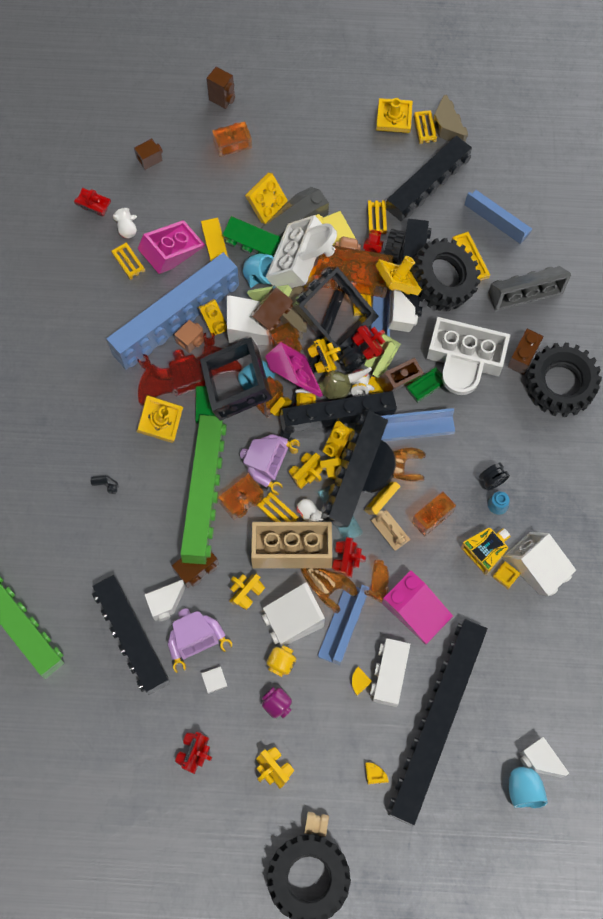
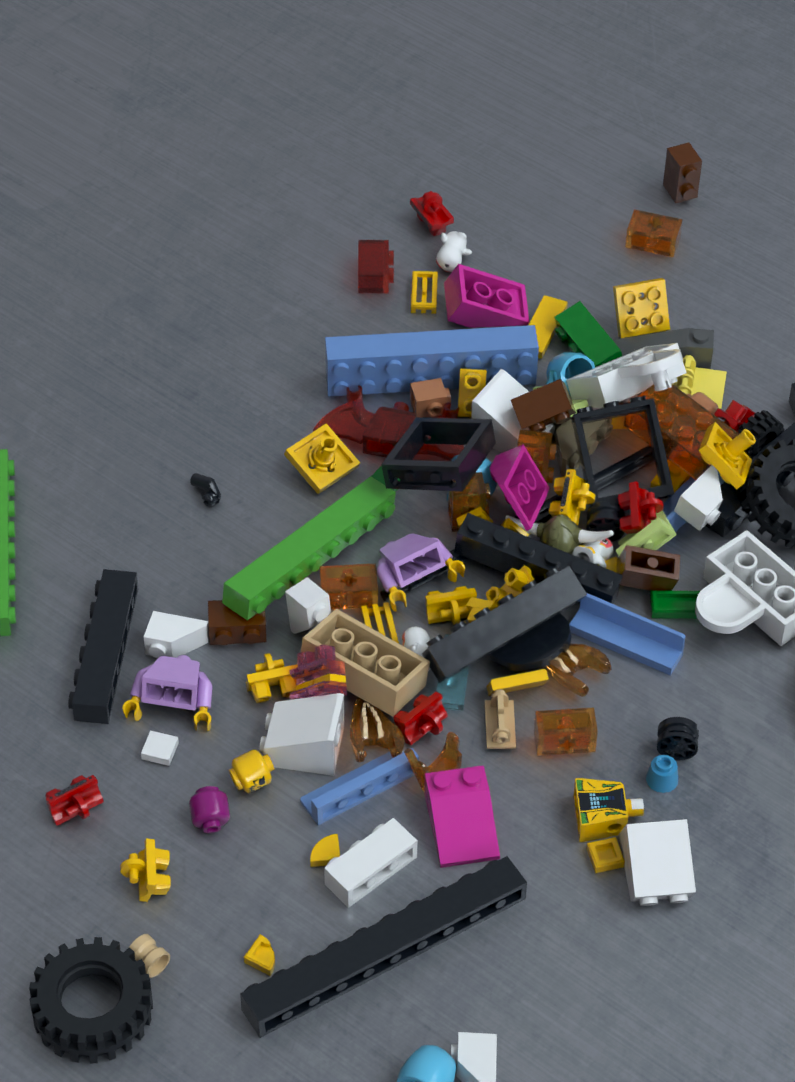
camera: 35 degrees right, 20 degrees down
reddish brown brick [134,138,163,170] -> none
yellow tile [368,200,387,234] -> none
none -> white slope [285,577,331,634]
none -> clear pink hips [289,645,347,700]
none -> clear red brick [358,240,394,294]

